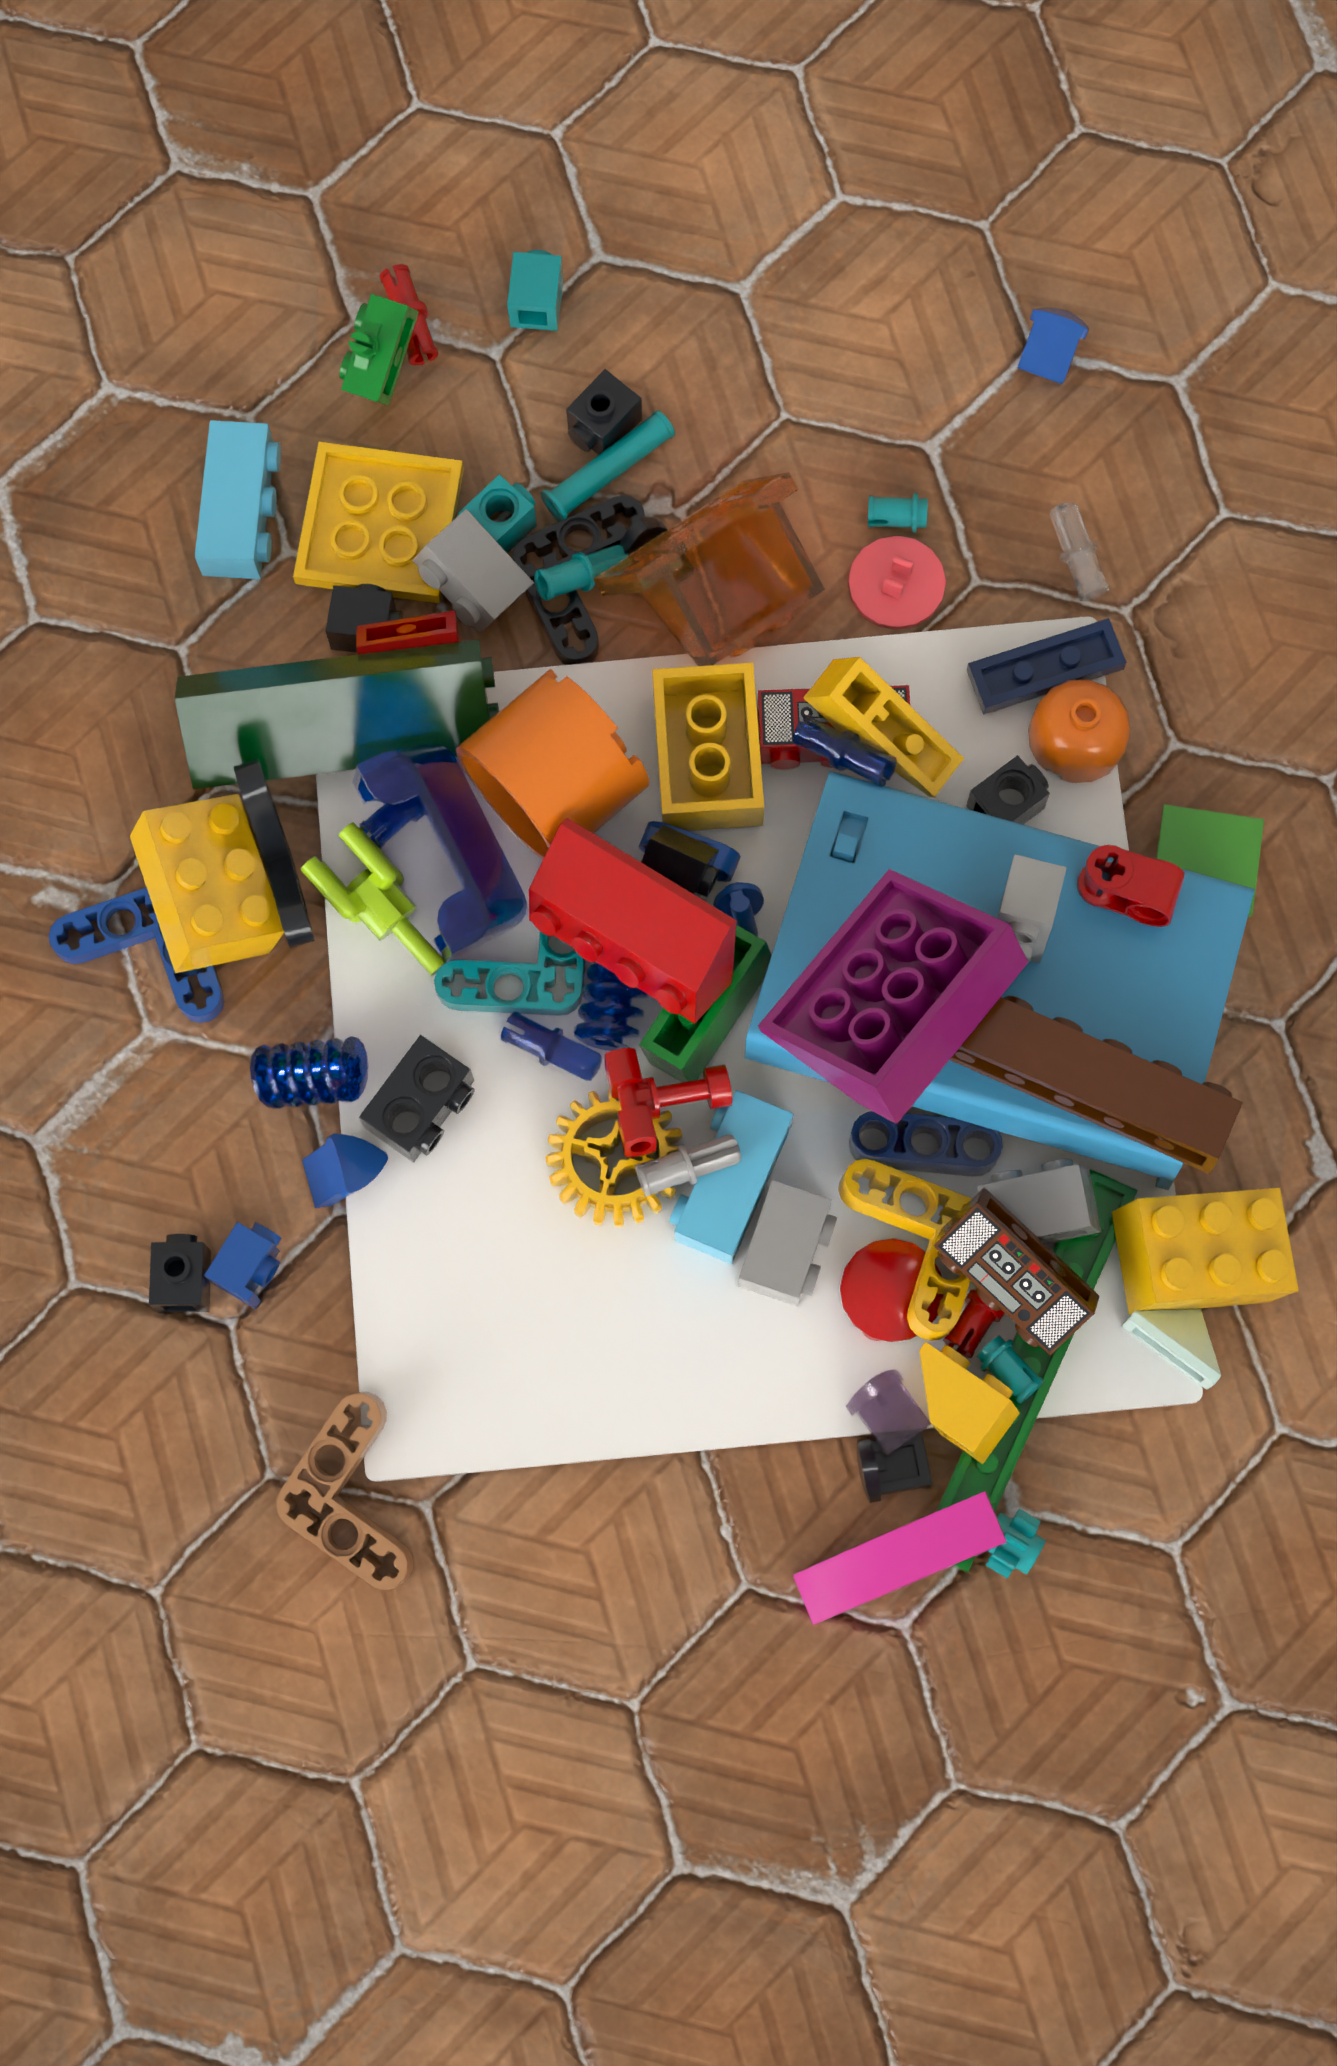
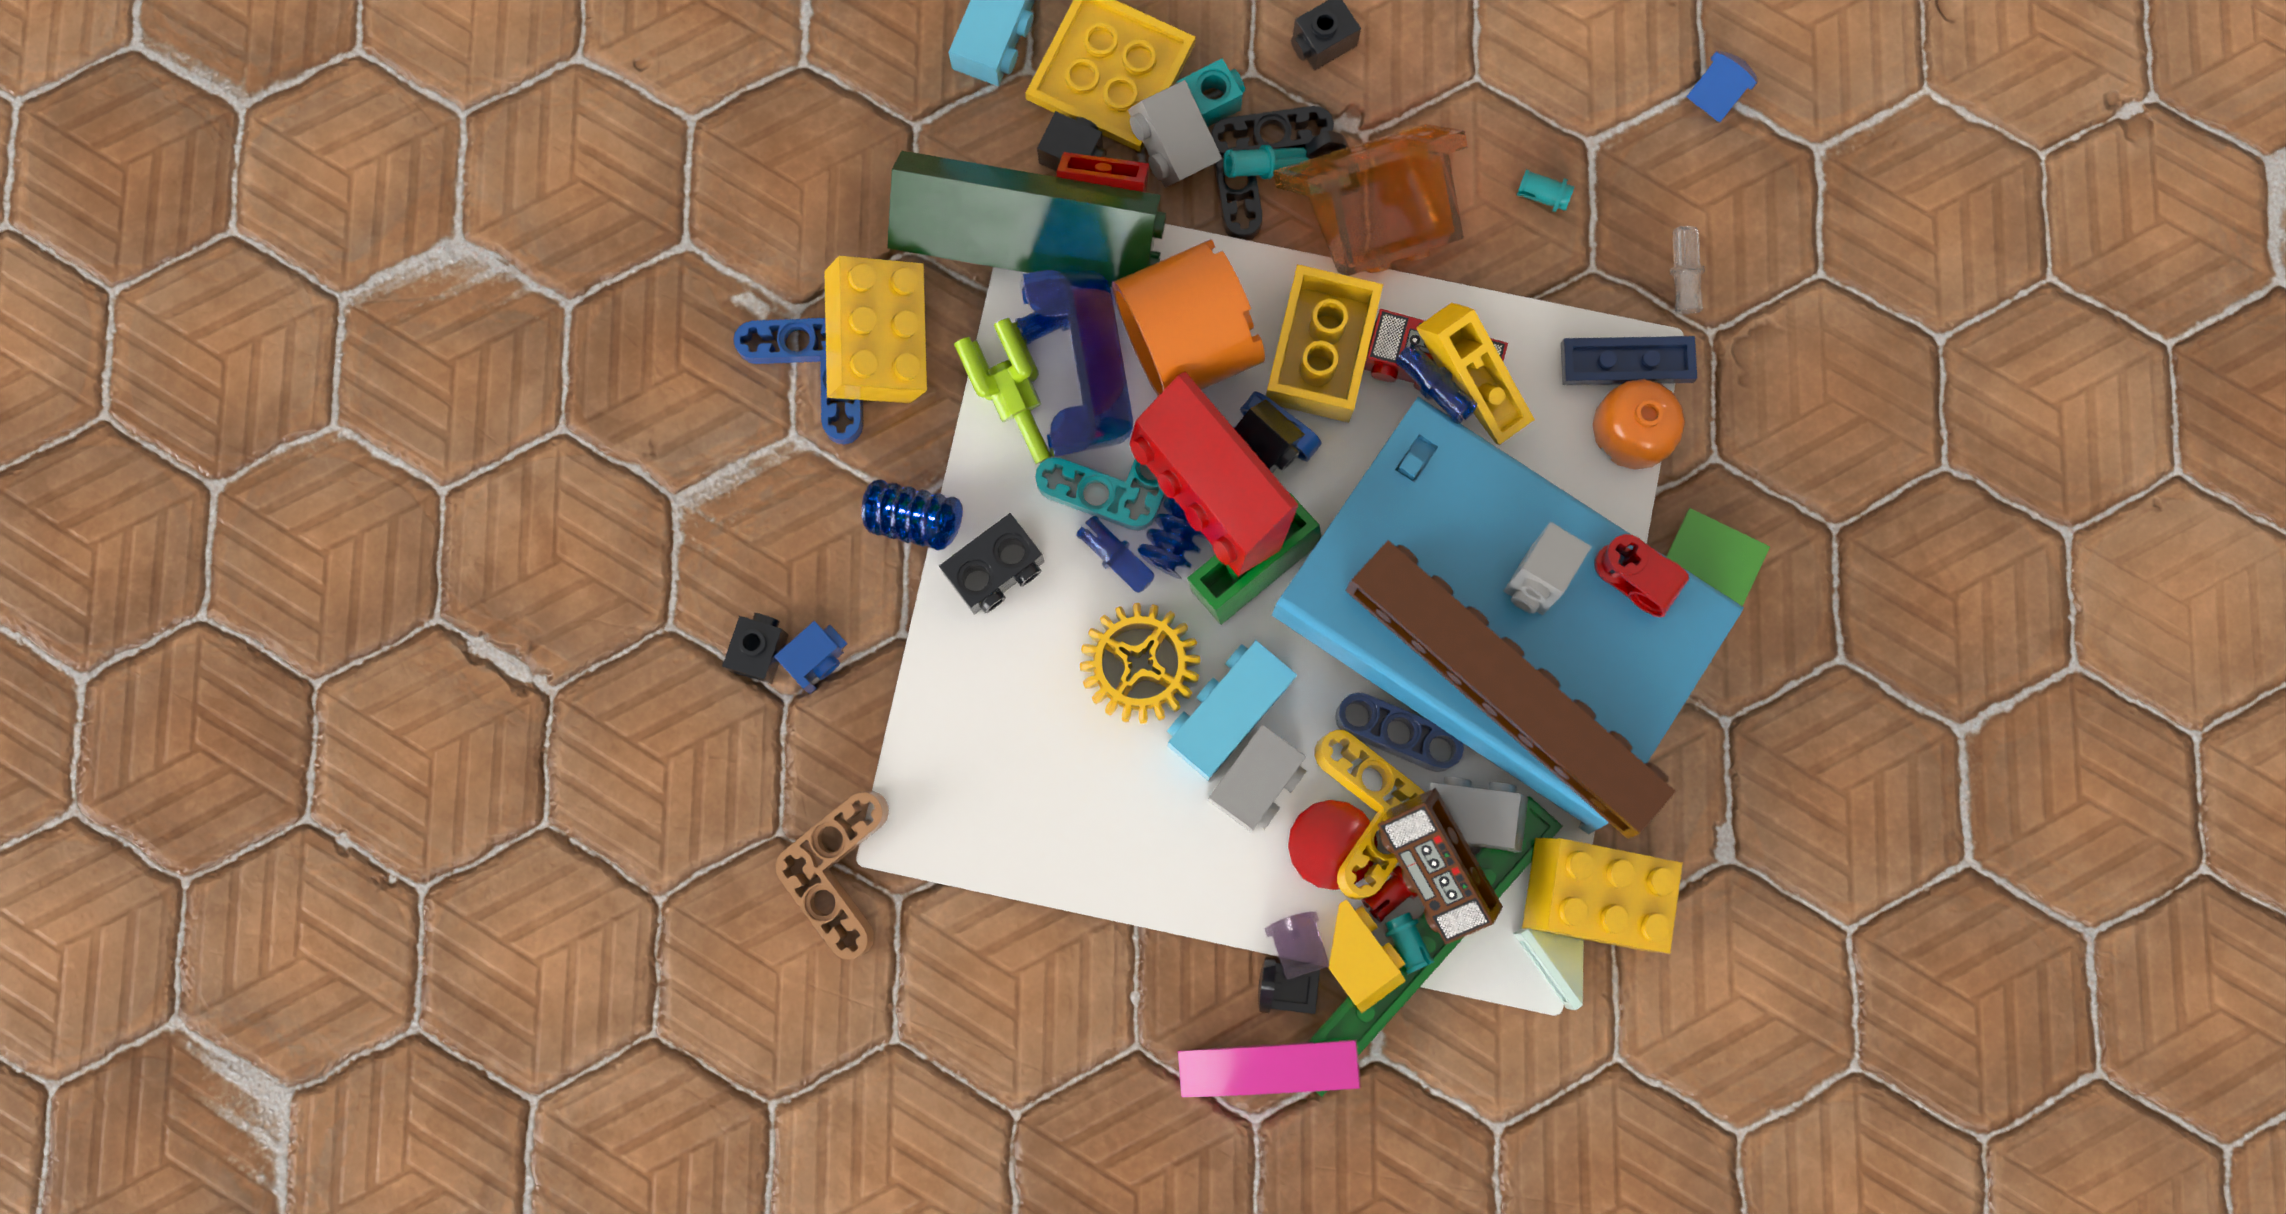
camera: 15 degrees right, 5 degrees up
black beam [234,759,315,948] -> none
blue tile [302,1134,388,1208] -> none
teal pin [540,410,675,522] -> none
red bar [605,1048,732,1157] -> none
light grey axle [635,1134,741,1197] -> none
blue plate [713,882,764,936] -> none
magenta slope [758,869,1029,1124] -> none
coral piece [848,536,946,630] -> none
black brick [966,755,1050,825] -> none
teal gear [986,1508,1047,1579] -> none

